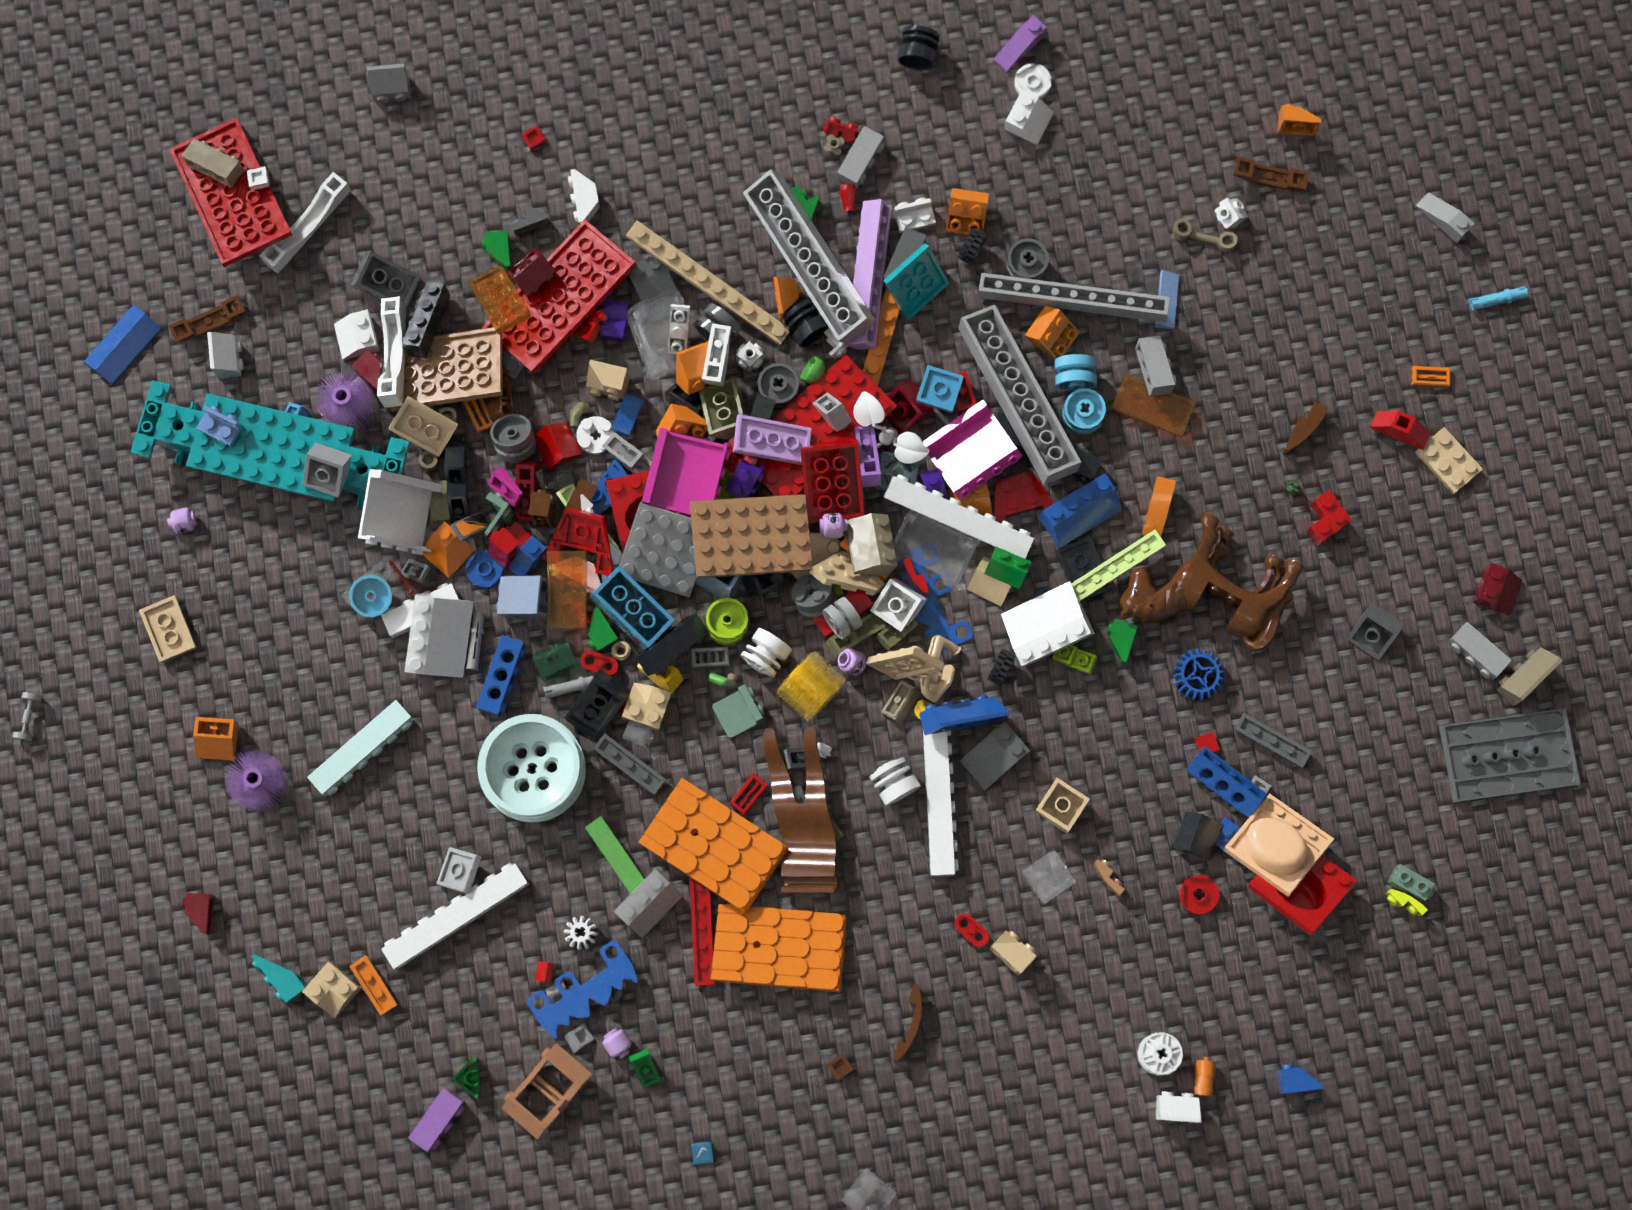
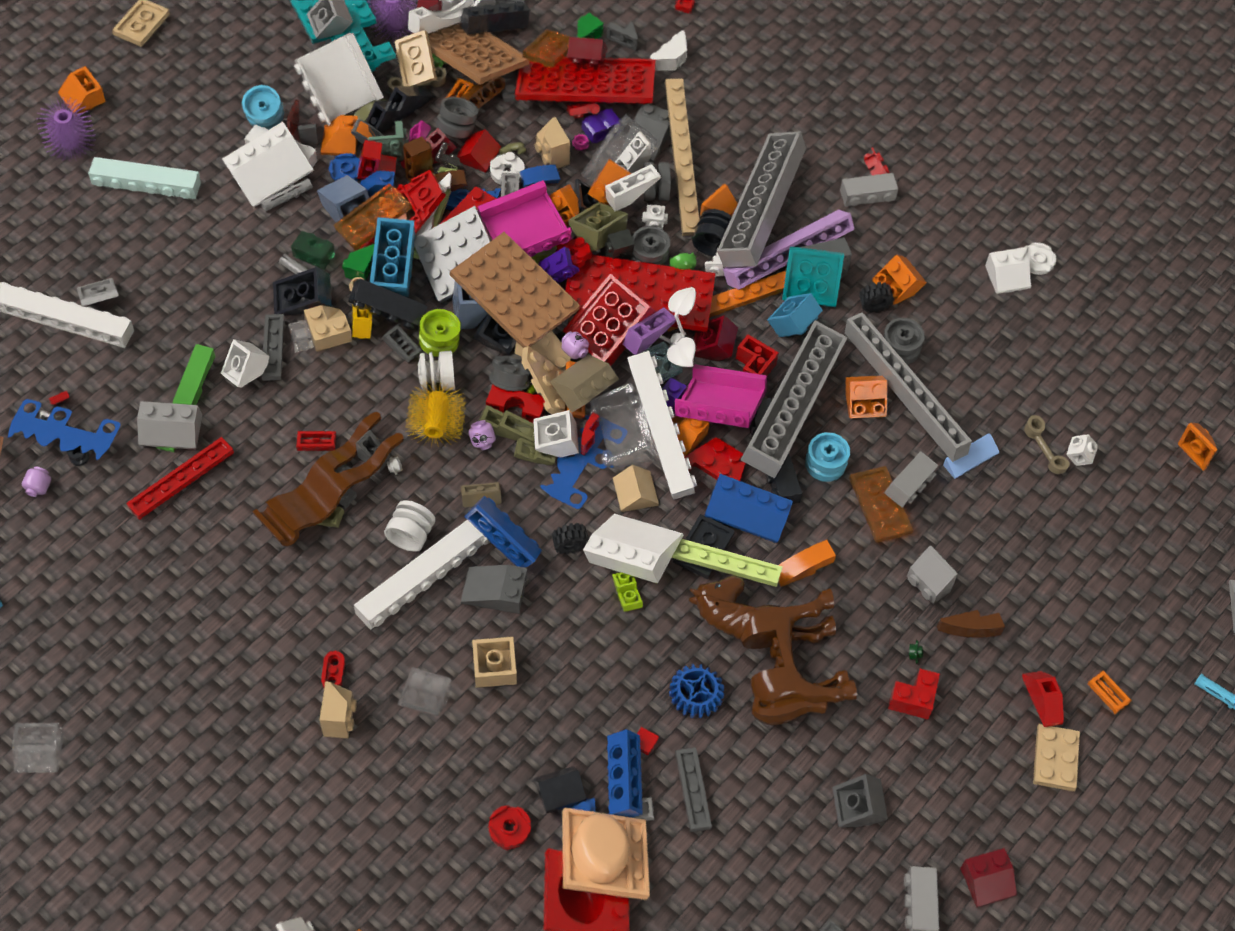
camera: 45 degrees right, 20 degrees down
blue brick [476,635,527,717] -> none
light aqua wheel [478,714,586,822] -> none
white gear [564,916,598,950] -> none
light grey slope [564,1024,594,1053] -> none
red plate [581,651,619,676] -> none
green slope [629,1049,661,1088] -> none
orange piece [638,778,789,913] -> none
arm [708,673,738,687] -> none
orange piece [711,904,847,992] -> none
sand green bracket [712,684,764,738] -> none
lavender tile [733,414,812,465] -> none
green slope [791,185,820,222] -> none
light grey slope [812,392,852,432] -> none
light grey wheel [822,597,863,639] -> none
dark tan plate [824,135,844,155] -> none
reddish brown plate [826,1053,854,1081] -> none
red cone [839,184,857,212] -> none
tan plate [866,635,962,703] -> none
reddish brown slope [893,983,922,1061] -> none
white bracket [894,198,936,233] -> none
black wheel [897,25,940,71] -> none
dark azure plate [916,365,964,413] -> none
green slope [984,547,1031,589] -> none
medium lavender slope [993,15,1047,73] -> none
medium azure wheel [1055,354,1097,391] -> none
medium nougat slope [1094,859,1125,897] -> none
green slope [1106,619,1137,665] -> none
white wheel [1137,1033,1183,1075] -> none
reddish brown slope [1233,156,1309,191] -> none
none -> white slope [221,339,270,388]
none -> dark pink plate [572,134,589,150]
none -> dark azure brick [767,293,823,337]
none -> light grey slope [907,546,958,604]

